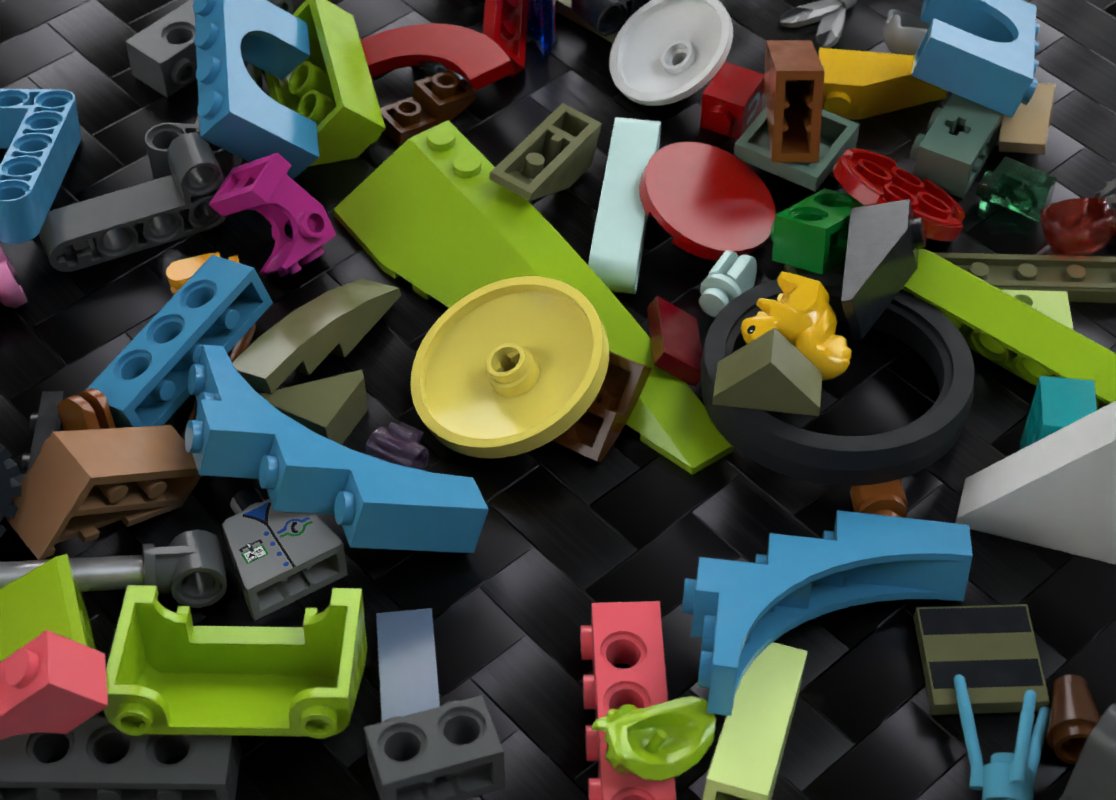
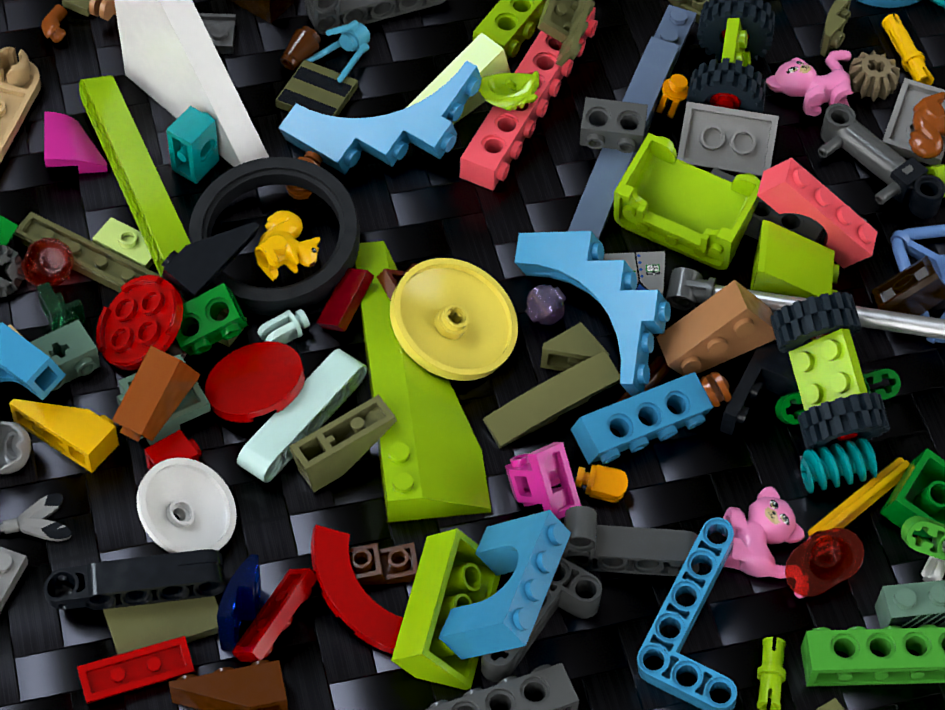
camera: 155 degrees left, 5 degrees up
olive slope [712,328,823,416] -> none

